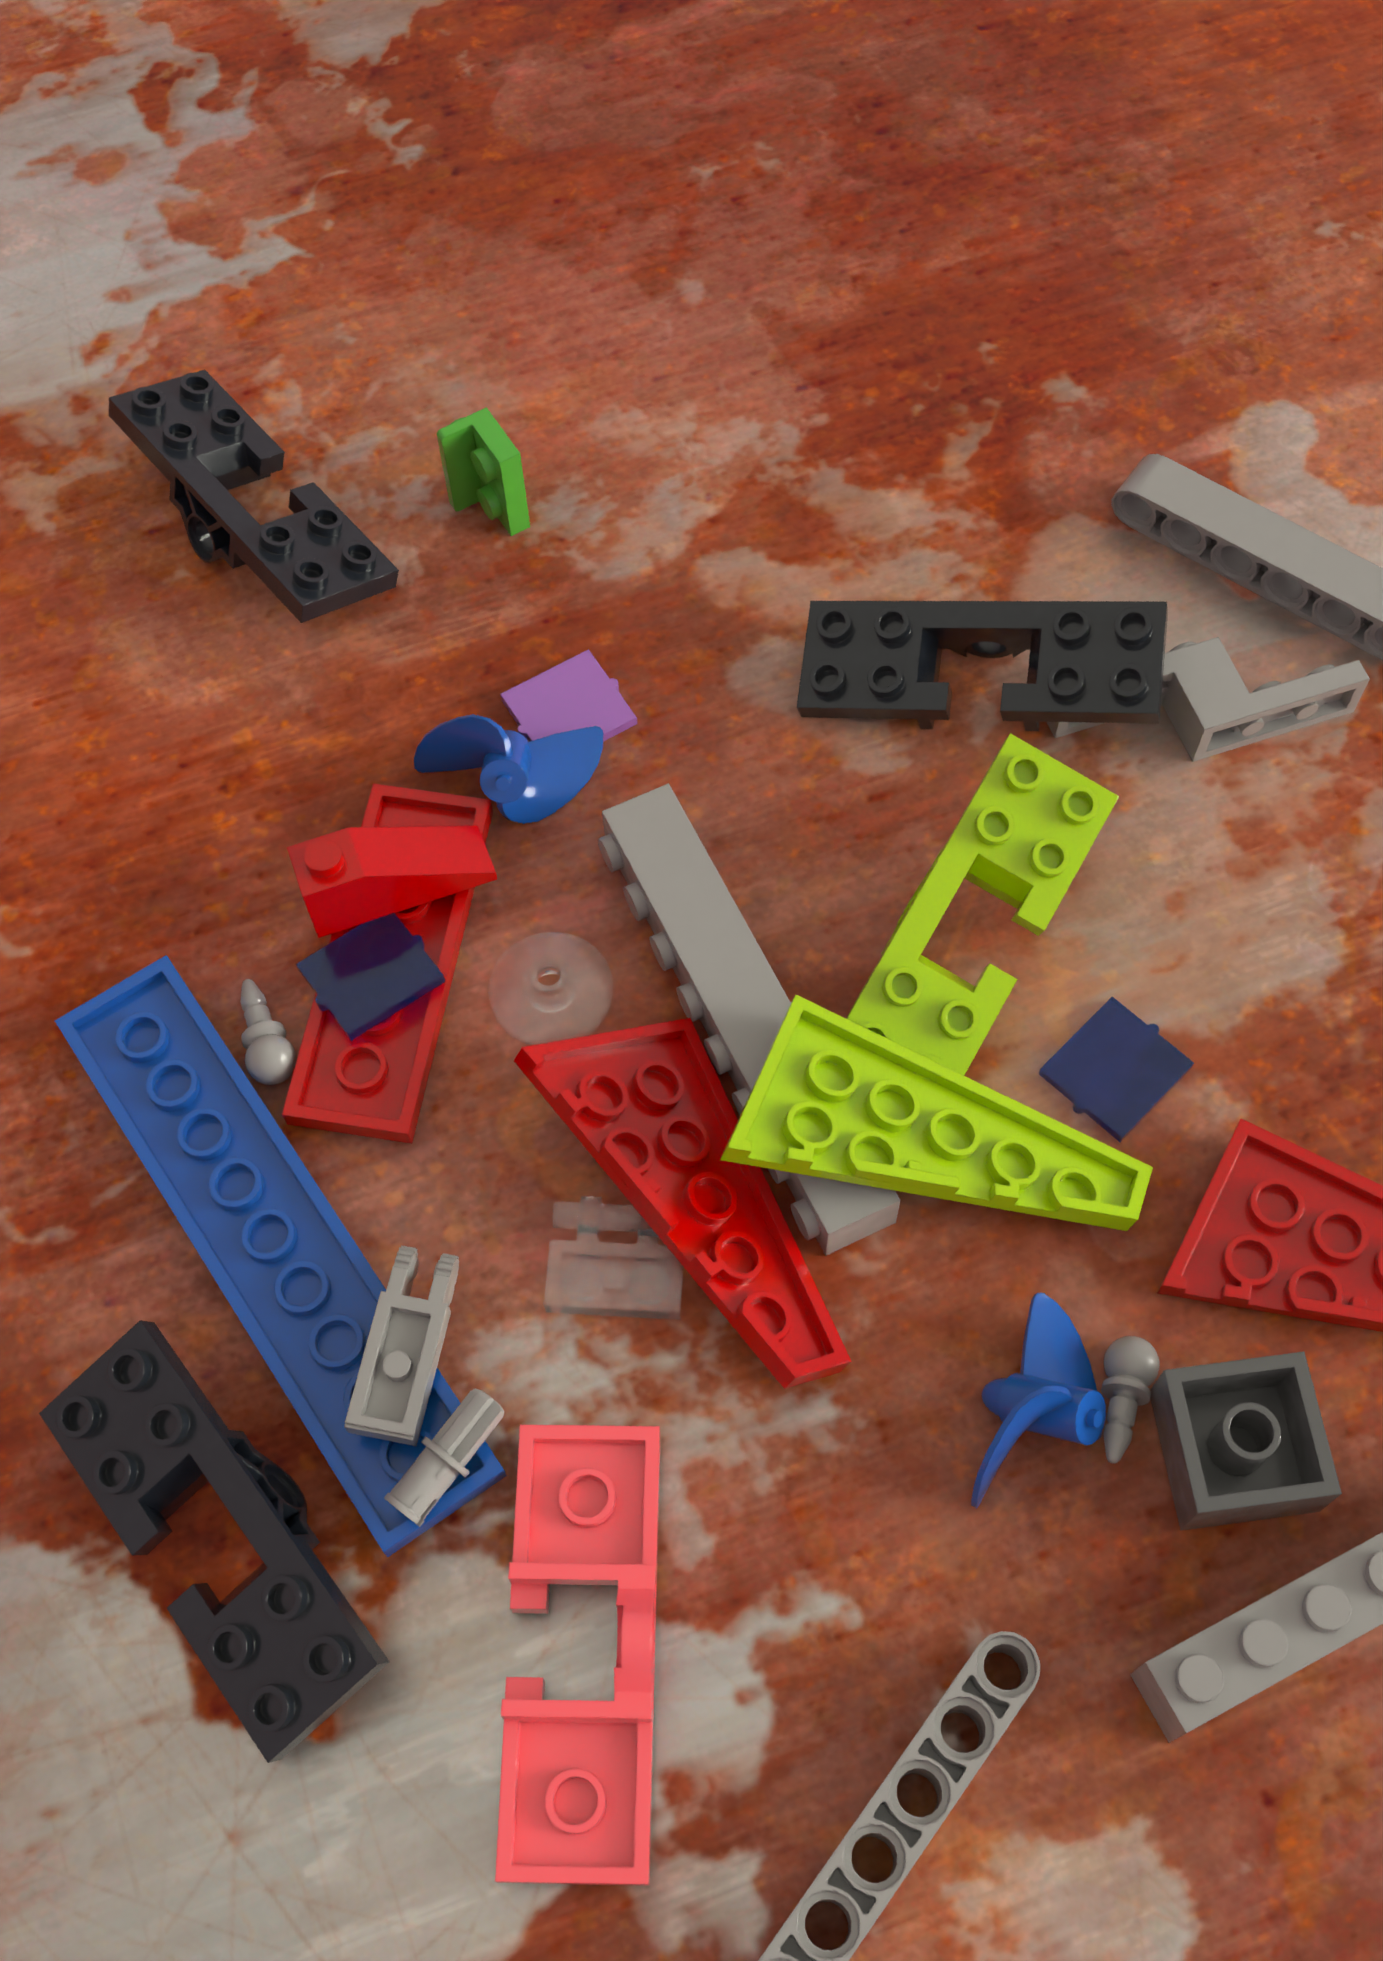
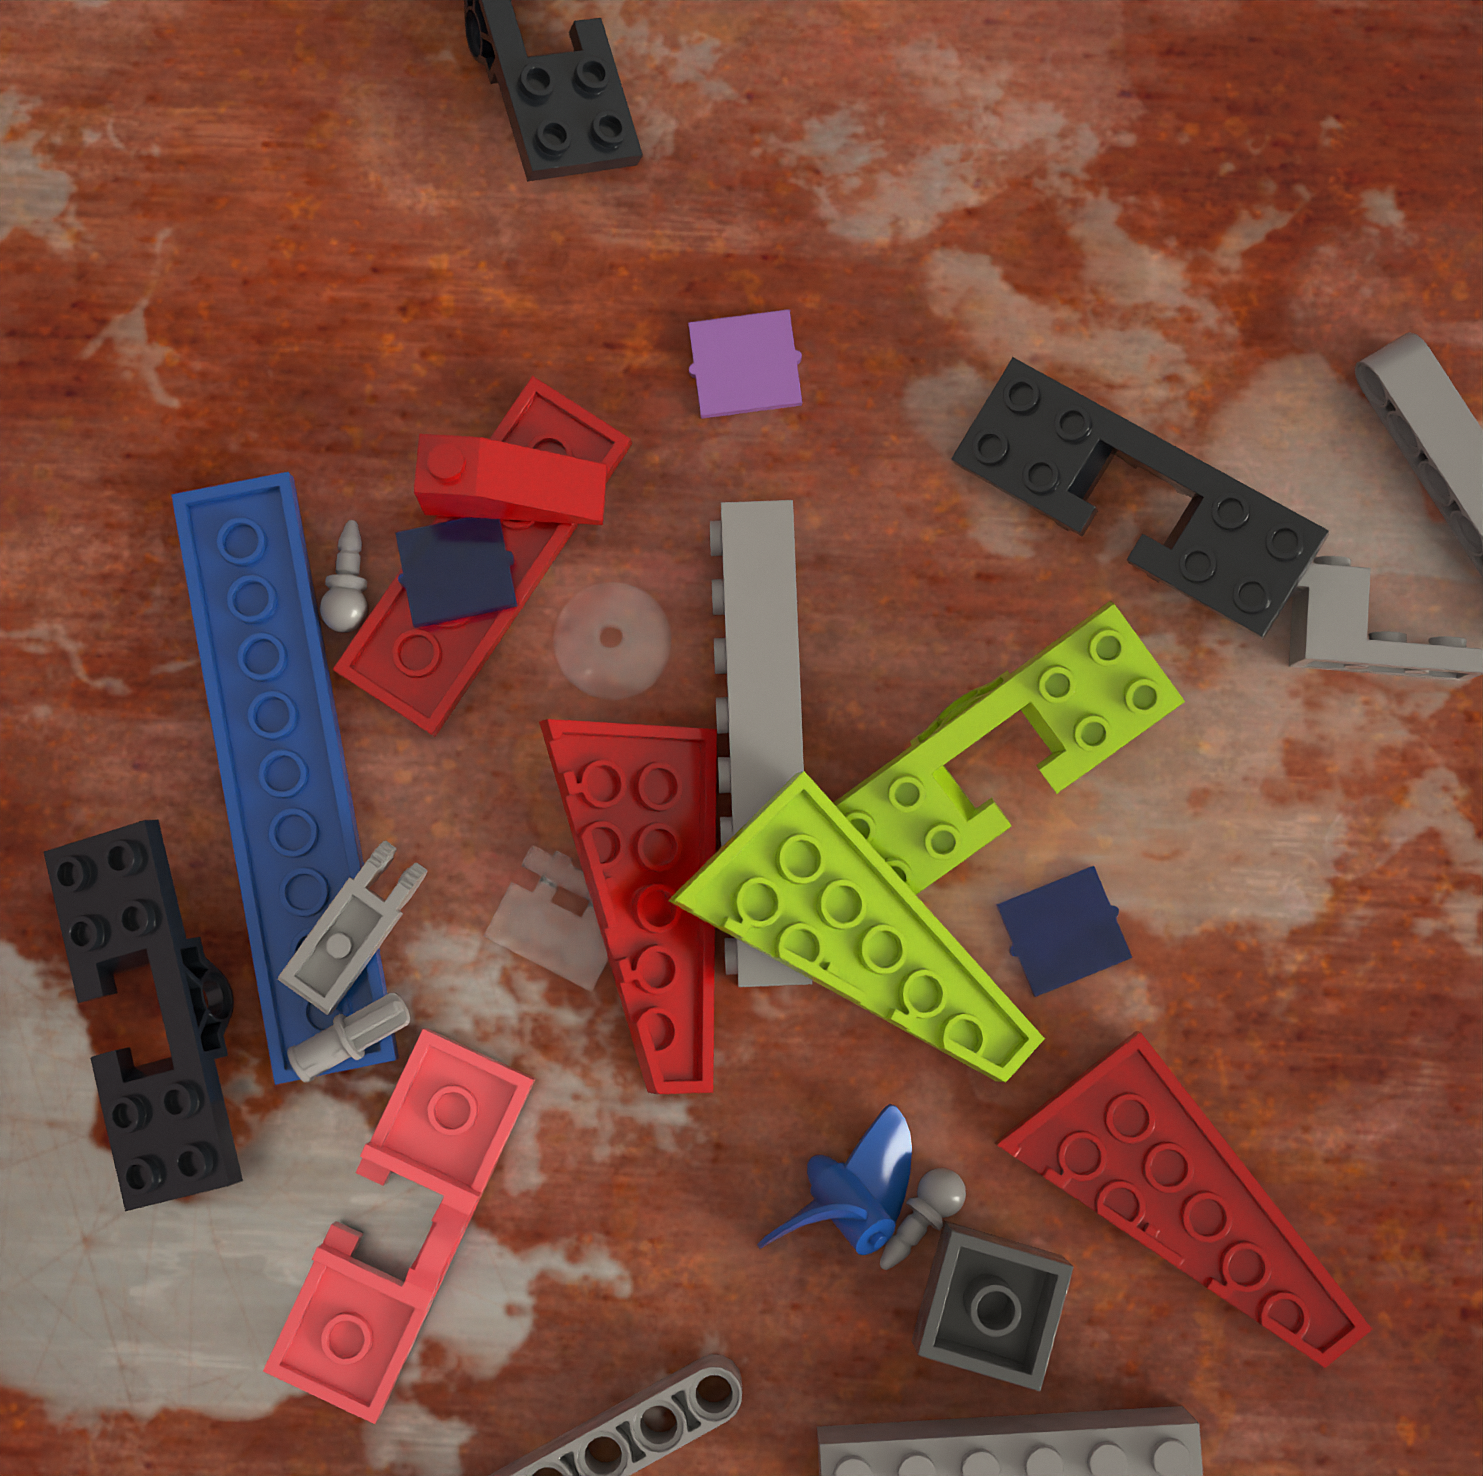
camera: 20 degrees right, 20 degrees up
blue piece [414,714,604,824] -> none
bright green bracket [437,407,530,536] -> none

